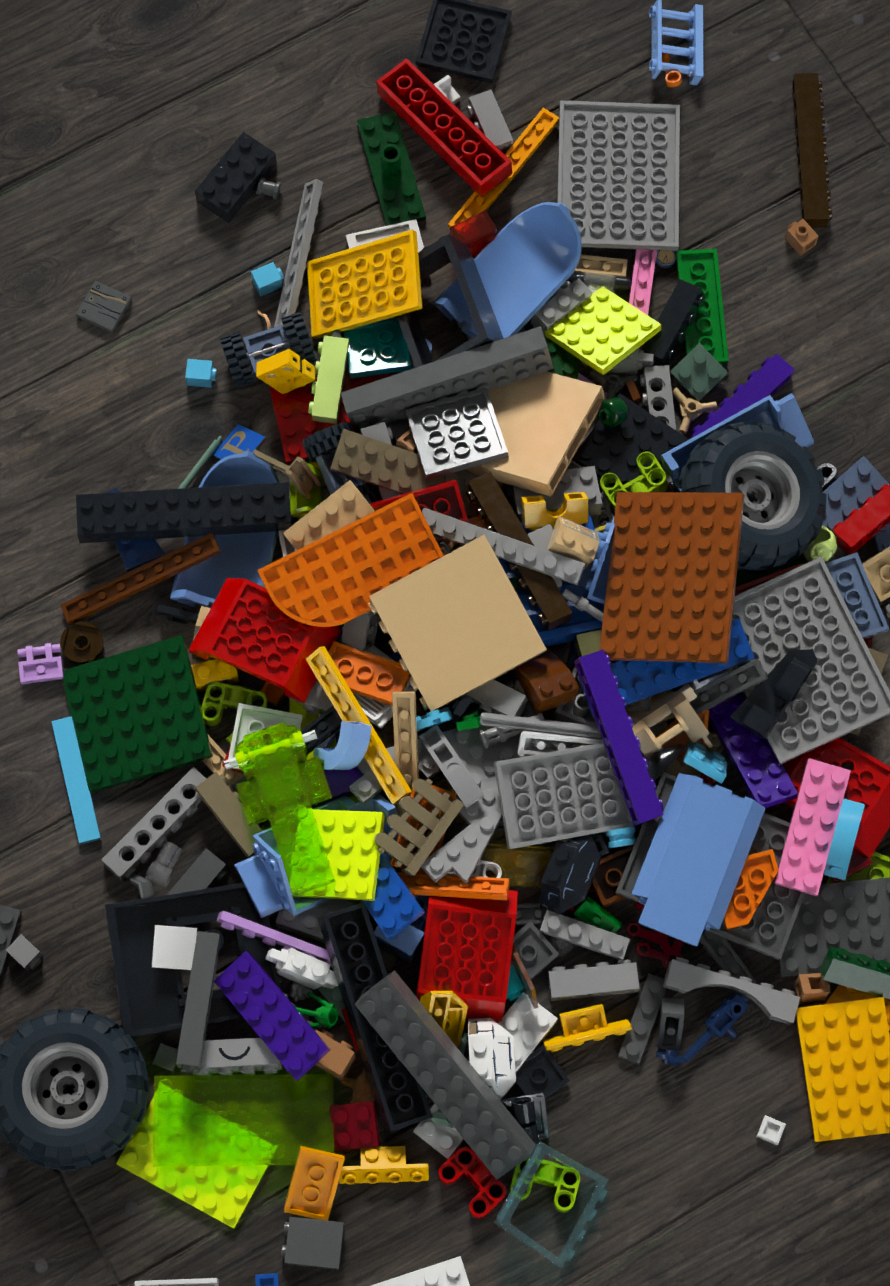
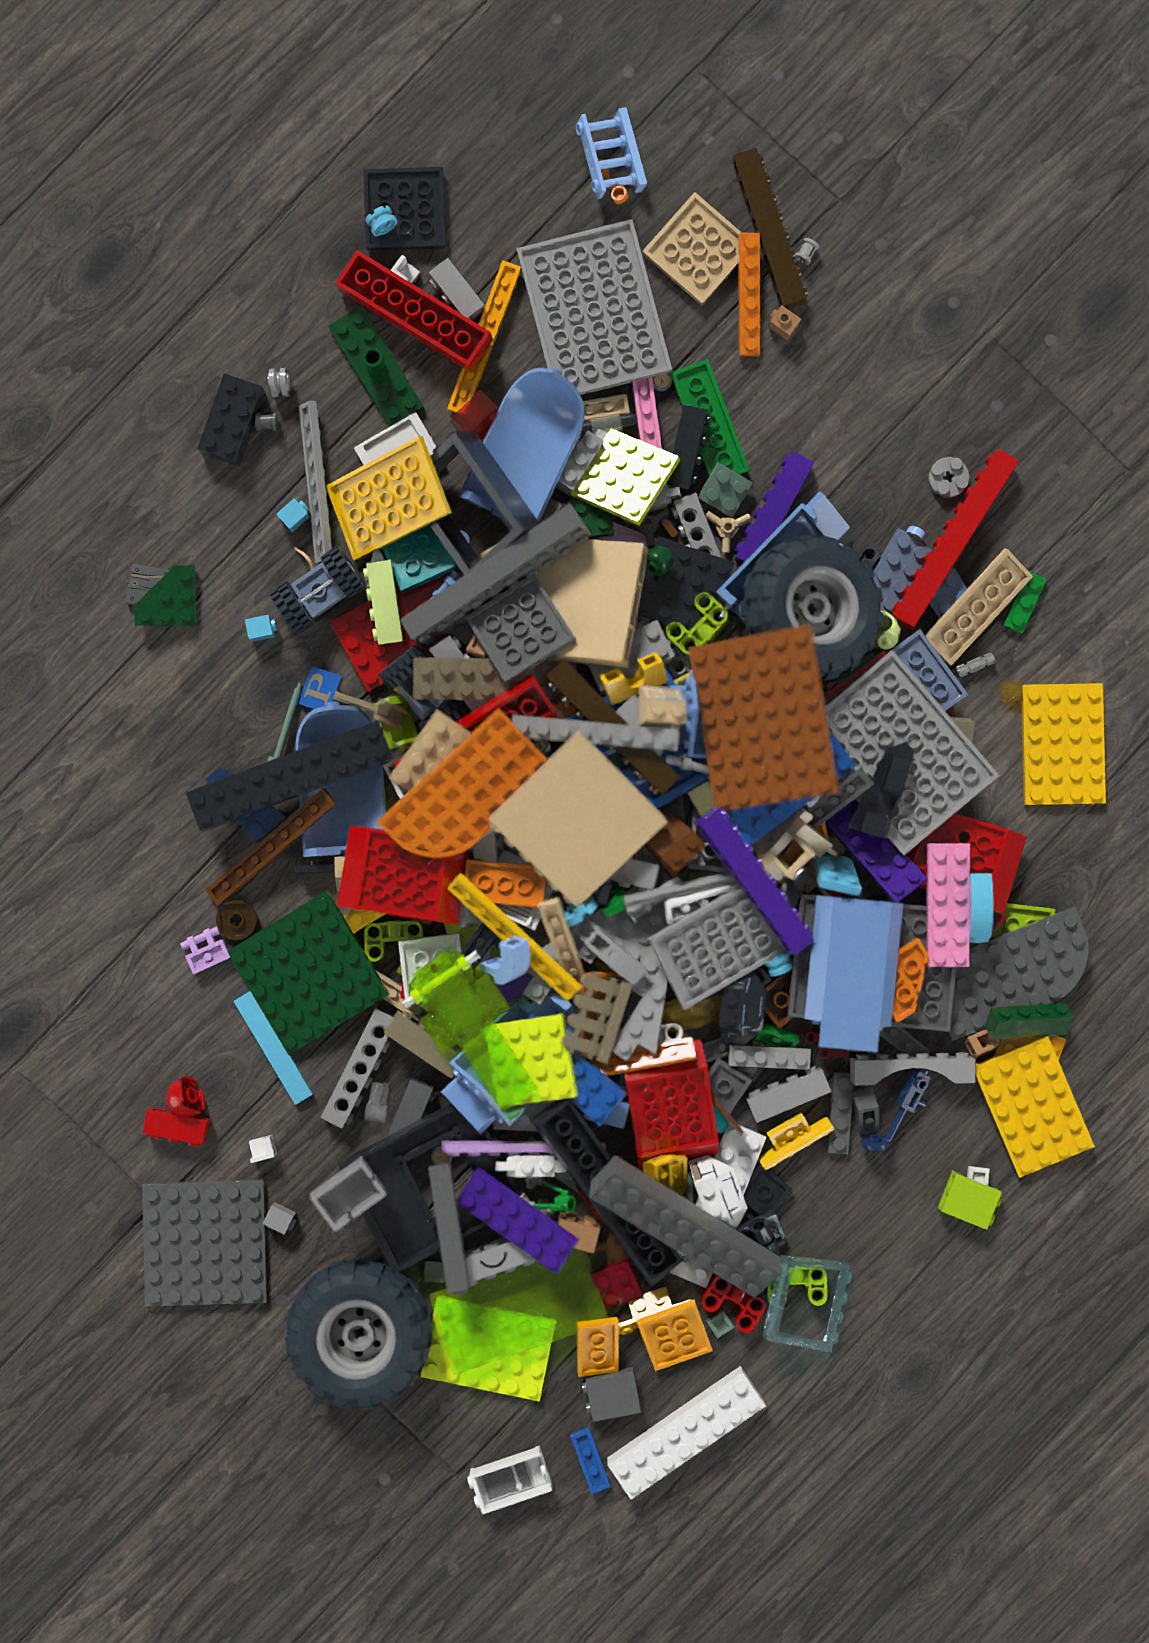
camera: 15 degrees left, 15 degrees up
dark grey arm [130,873,154,899] -> none
white sticker [152,925,197,970] -> none
yellow piece [256,349,315,394] -> none
none -> dark green plate [134,565,196,626]
none -> white panel [249,1135,277,1163]
none -> light grey wheel [268,368,291,397]
none -> light grey piece [310,1156,387,1232]
none -> medium azure wheel [365,206,398,236]
none -> light orange plate [636,1299,713,1371]
none -> tan plate [642,192,742,305]
none -> sand green tile [706,1309,734,1339]
none -> orange plate [738,233,760,356]
none -> light grey bush [795,238,820,265]
none -> light blue tile [906,526,927,543]
none -> lime panel [938,1170,1002,1230]

